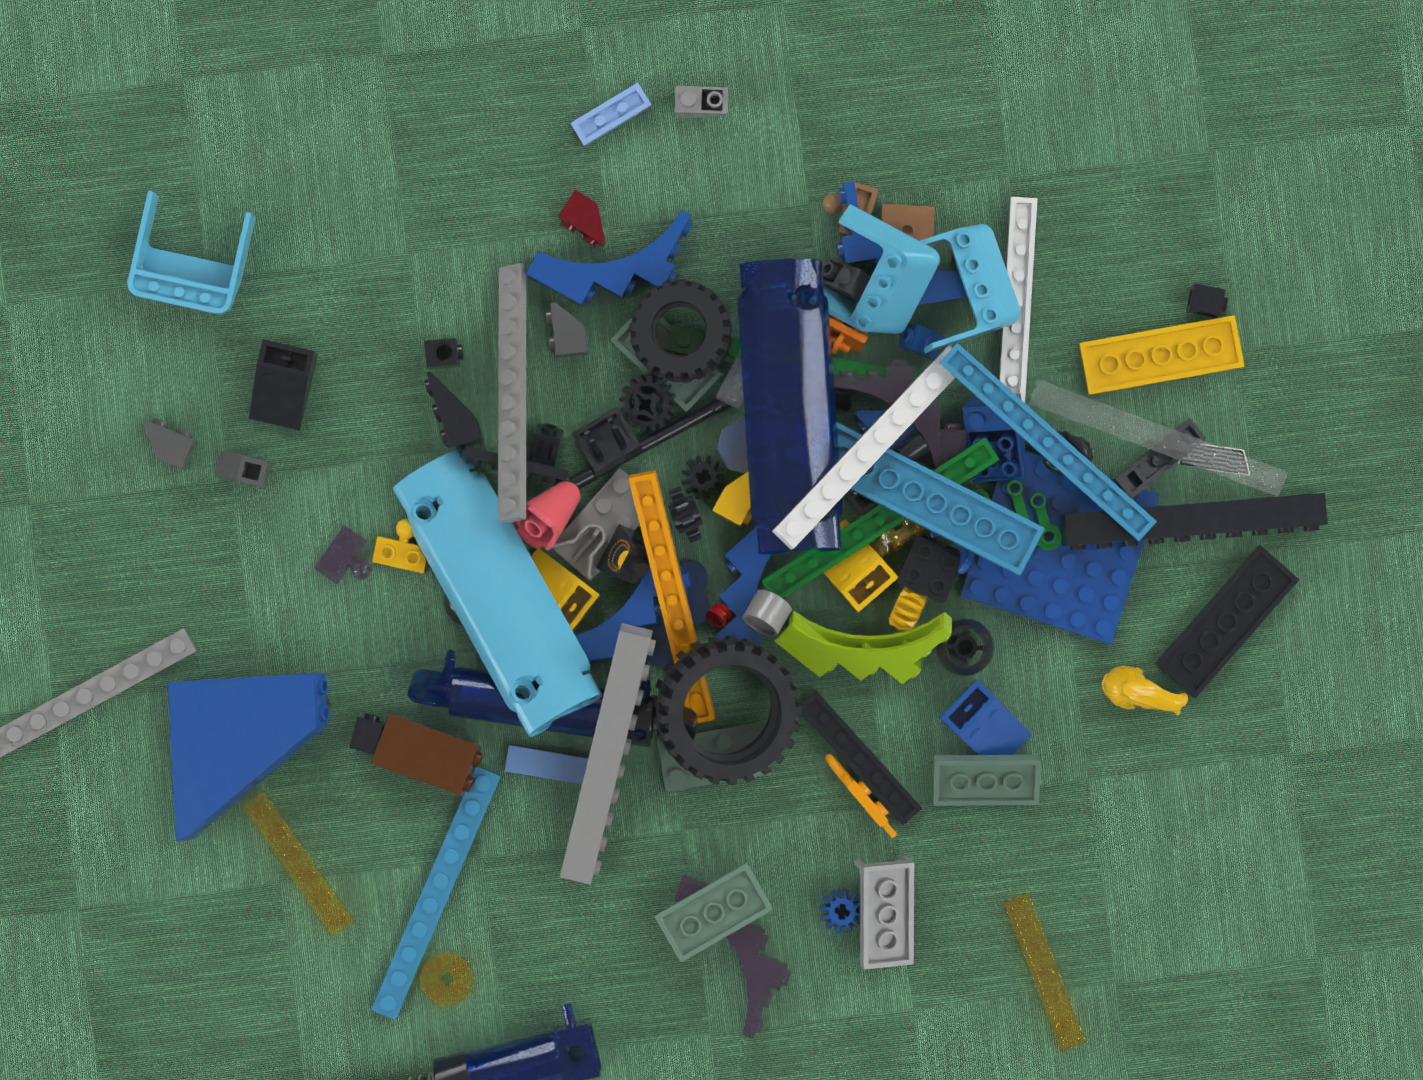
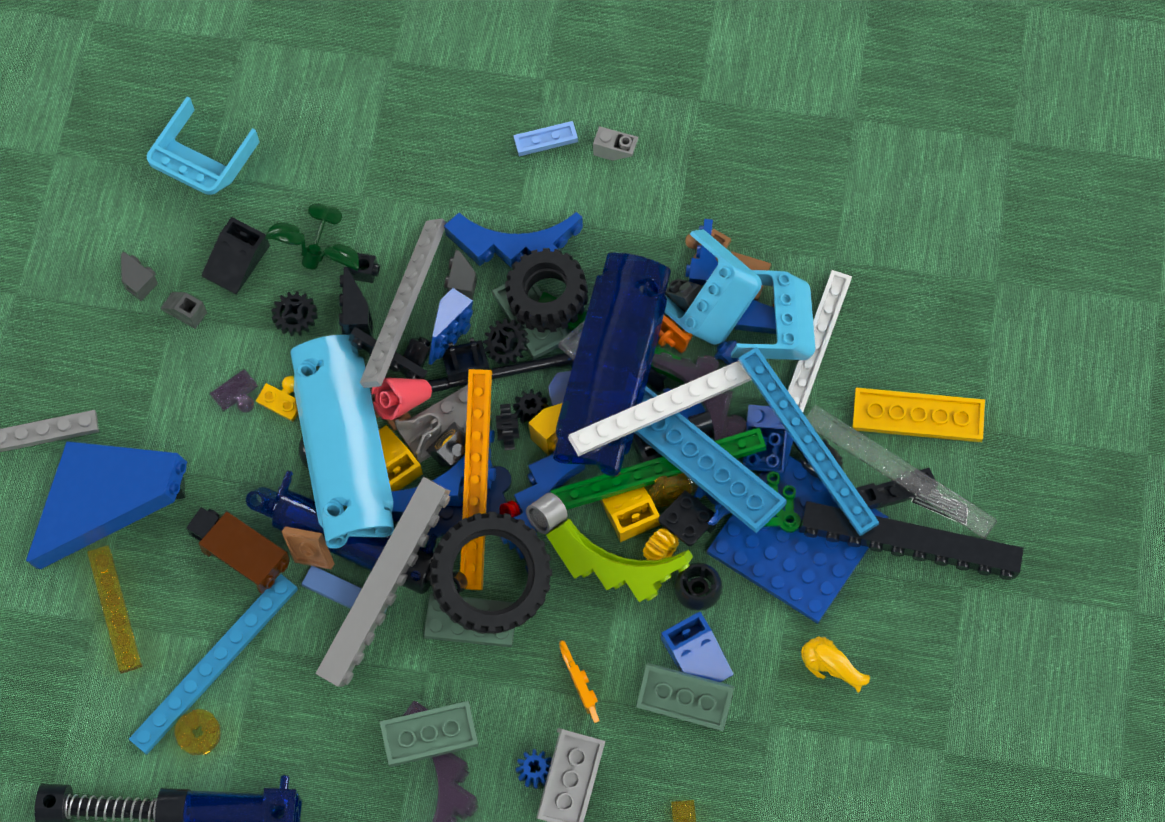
camera: 15 degrees right, 20 degrees down
dark red slope [558,189,606,247] -> none
black plate [800,690,922,826] -> none
black plate [1154,545,1300,699] -> none
black brick [1186,283,1228,318] -> none
none -> dark green plant [266,204,359,271]
none -> black gear [271,291,318,336]
none -> medium nougat plate [282,527,335,569]
none -> blue slope [429,288,473,365]

